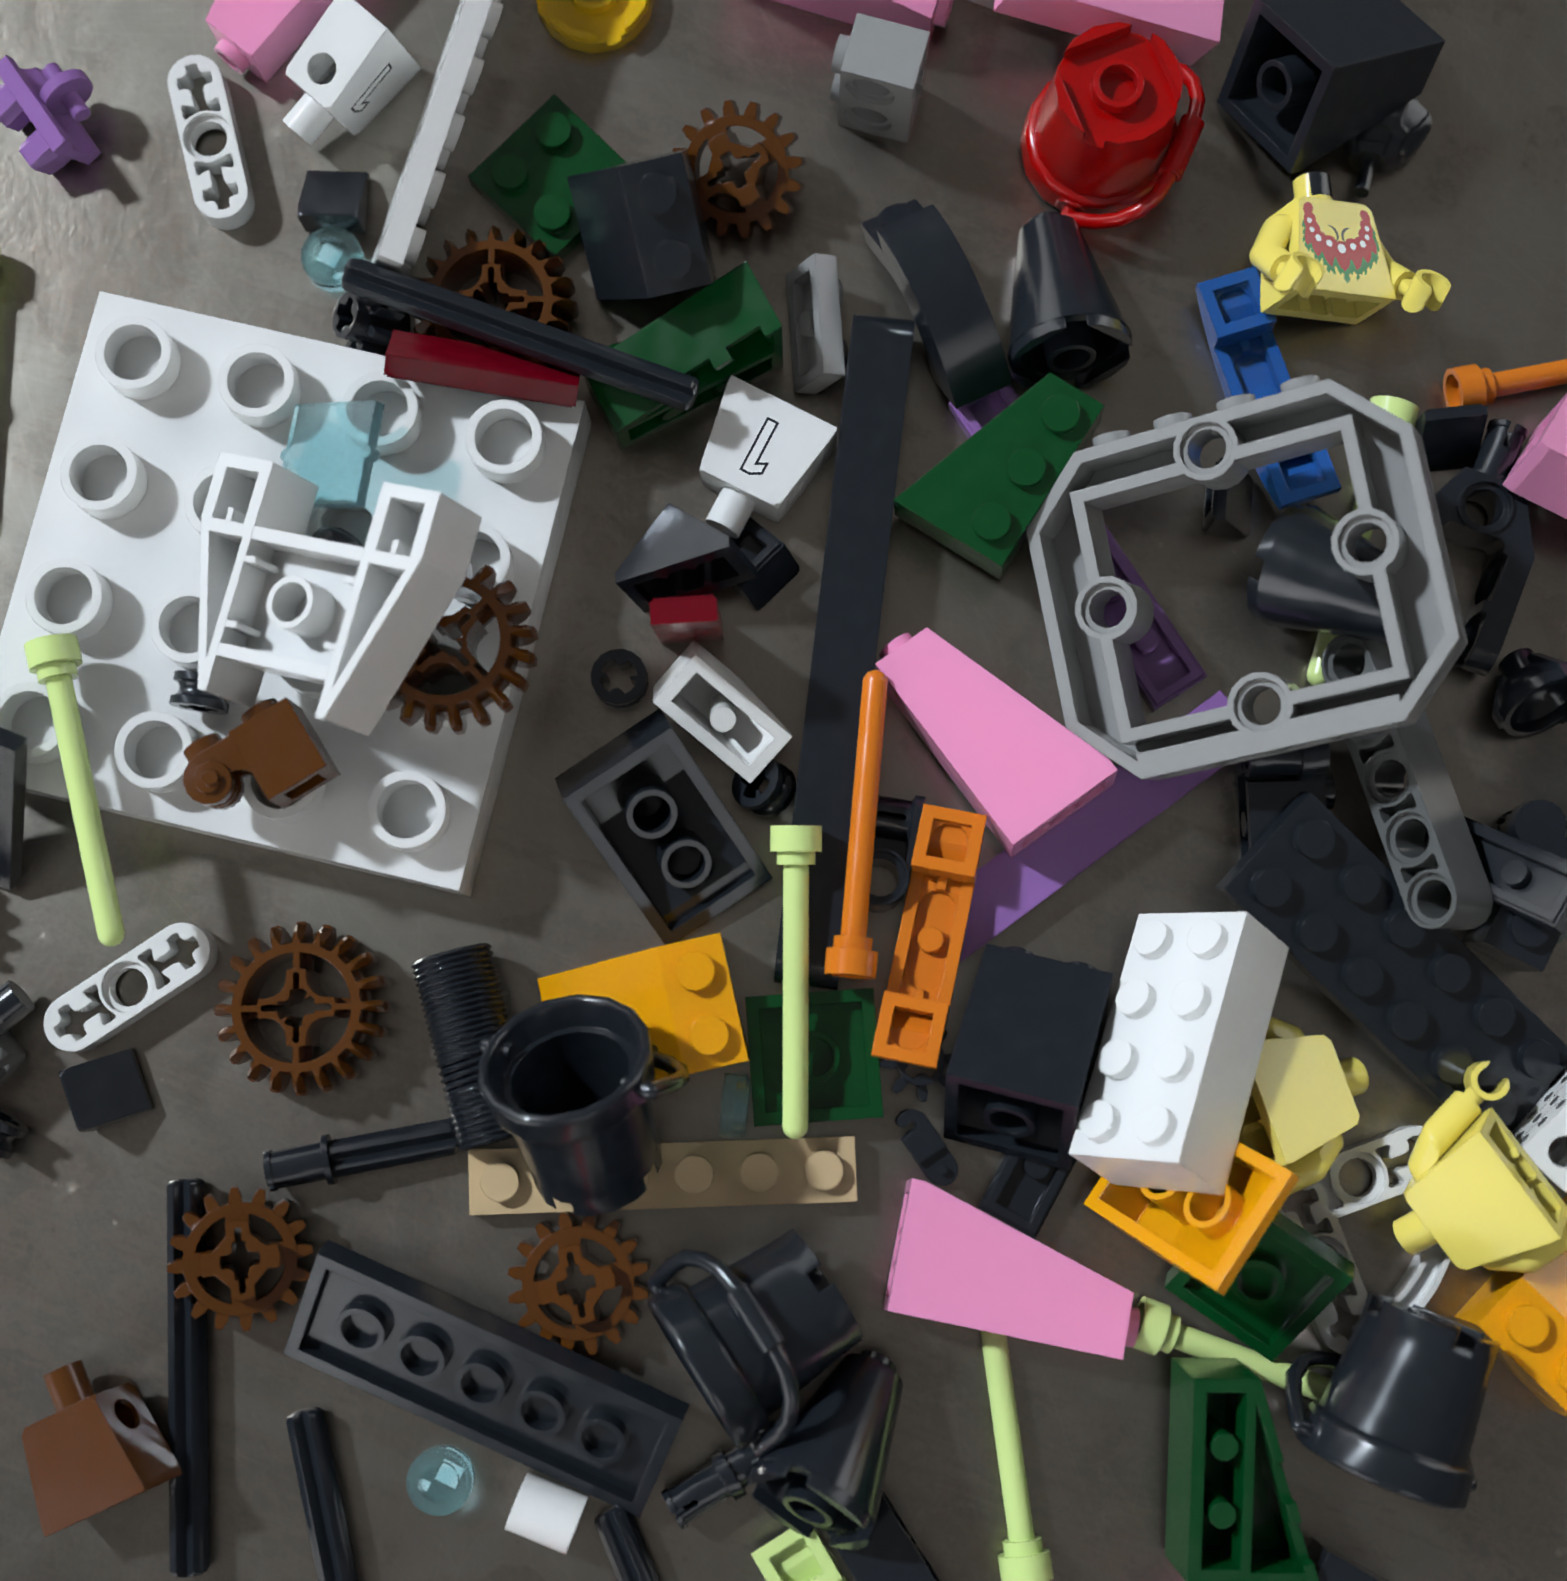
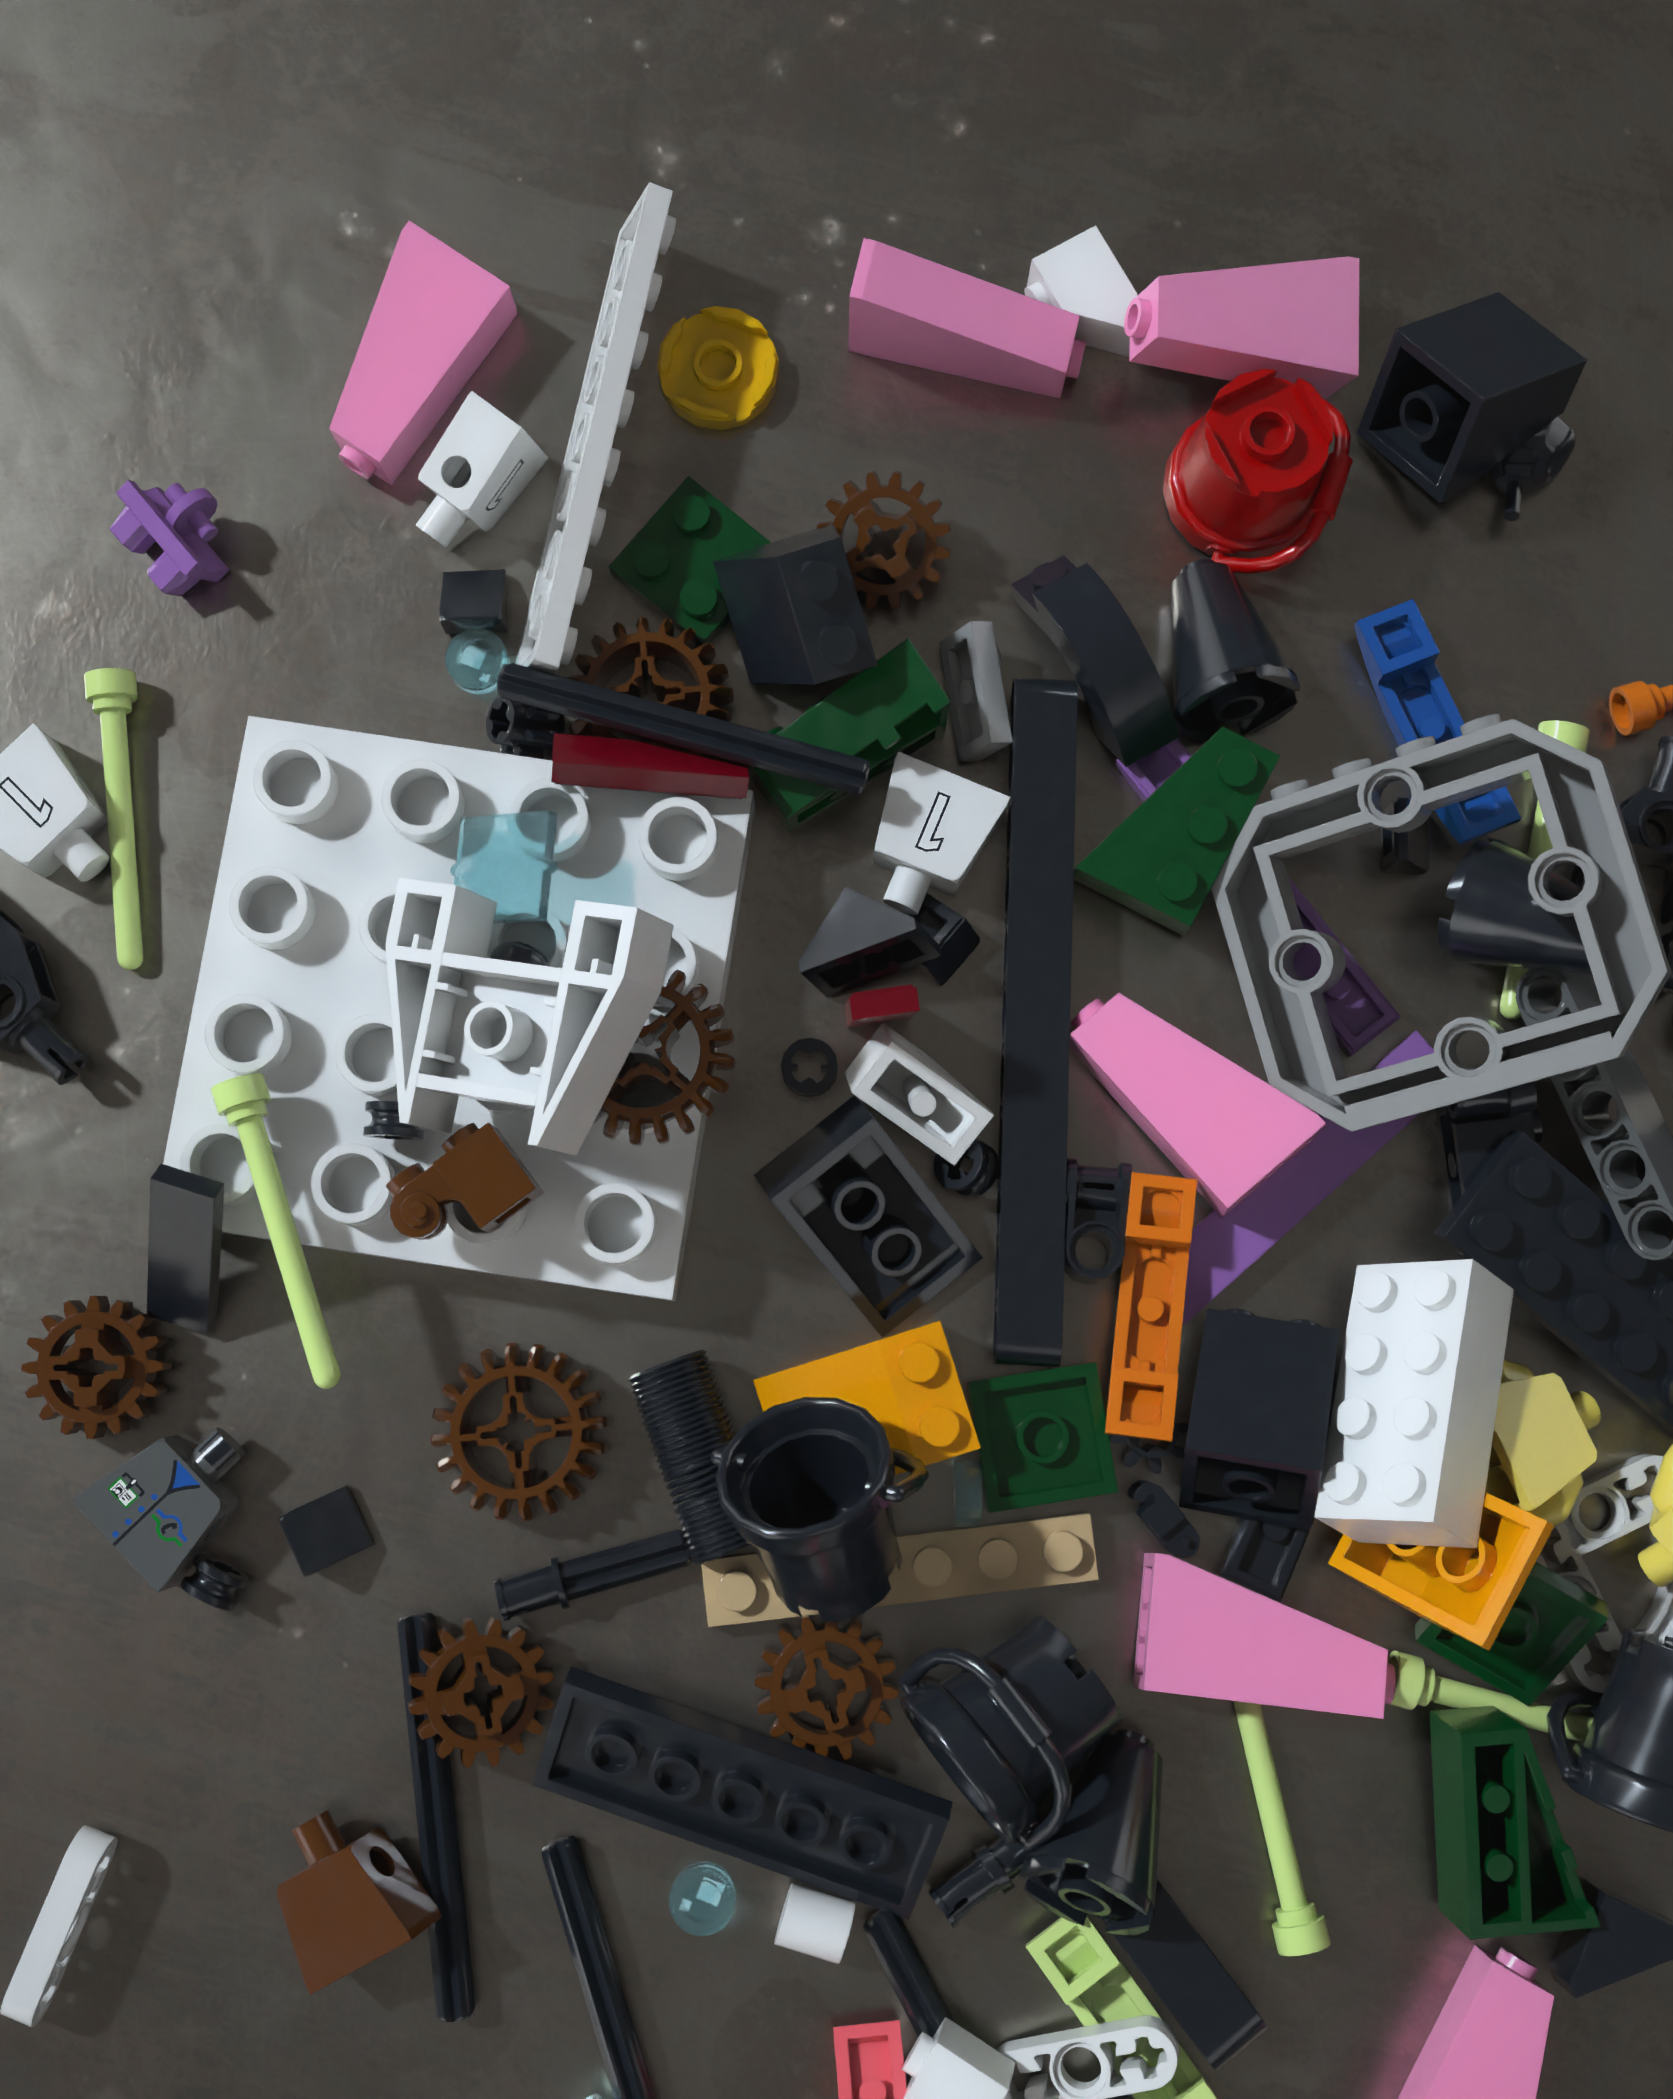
camera: 10 degrees left, 0 degrees up
white beam [43,923,218,1052] -> none
white beam [167,55,255,230] -> none
yellowish green piece [770,825,822,1139] -> none
orange piece [824,670,888,979] -> none
light grey brick [830,13,930,143] -> none
light yellow torso [1249,171,1451,325] -> none
black slope [1415,404,1488,472] -> none

